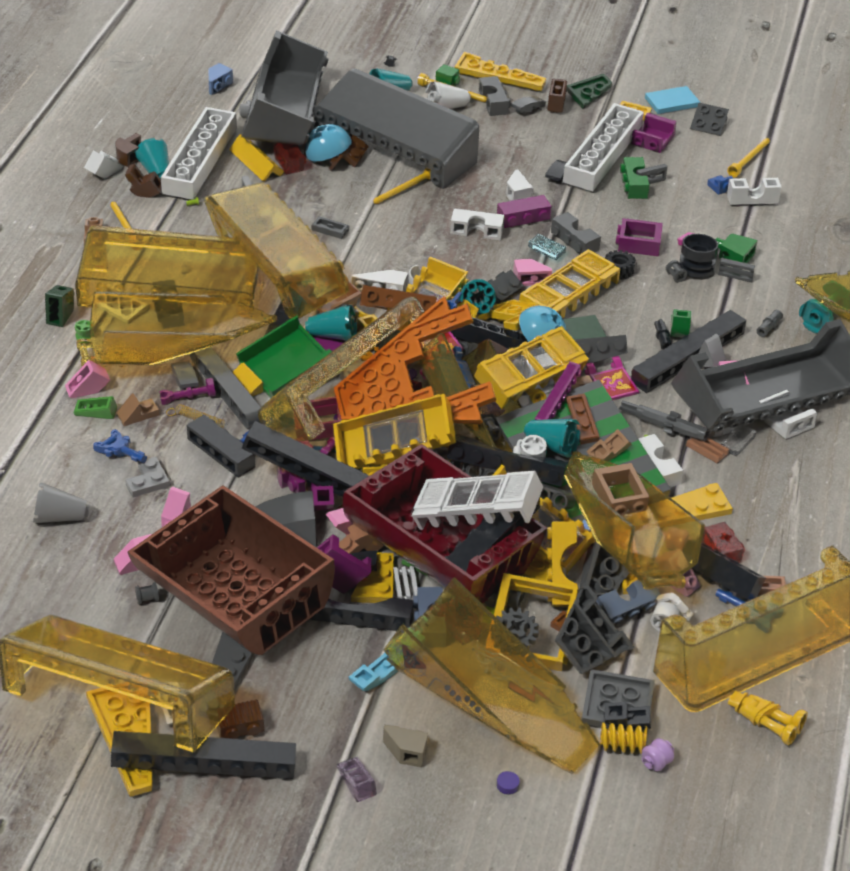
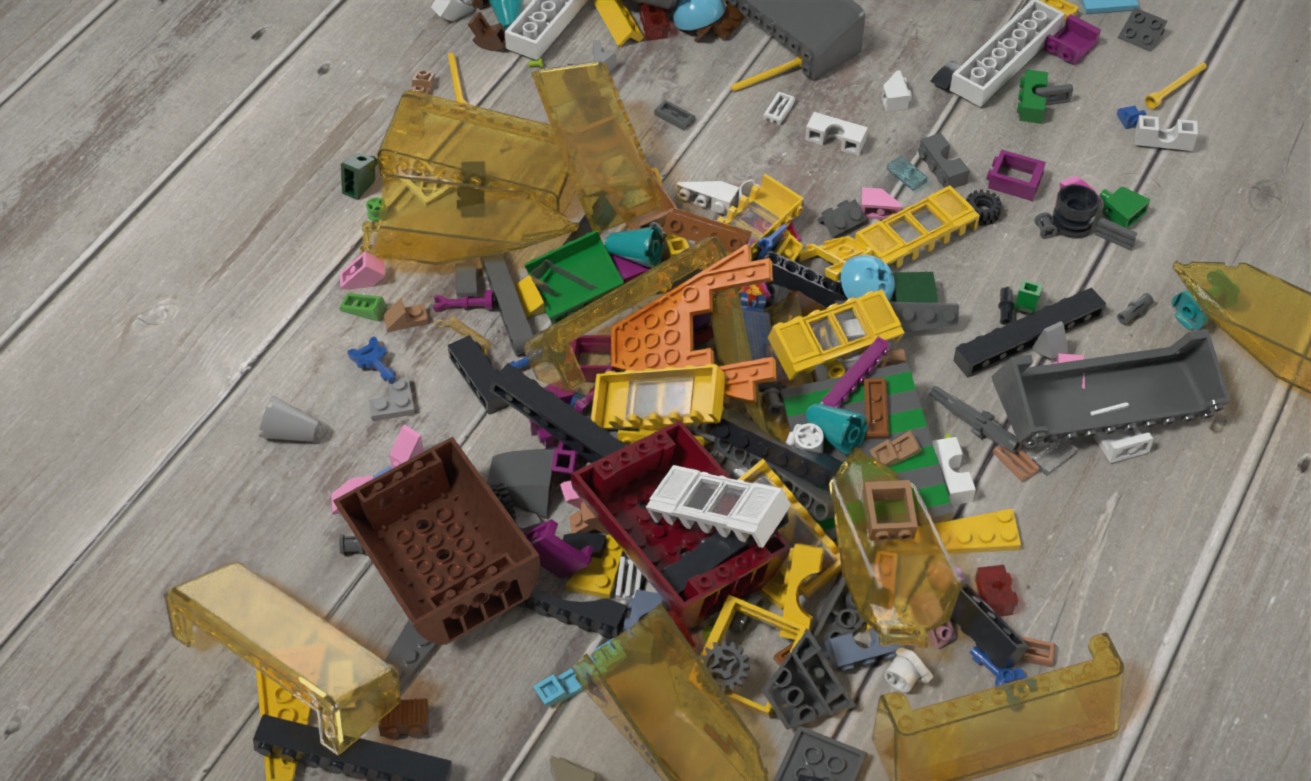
camera: 15 degrees right, 10 degrees up
teal cone [460,279,496,314] -> none
magenta brick [497,195,552,228] -> none
flag [585,356,639,400] -> none
none -> dark grey piece [530,260,597,294]
none -> white tile [763,91,795,125]

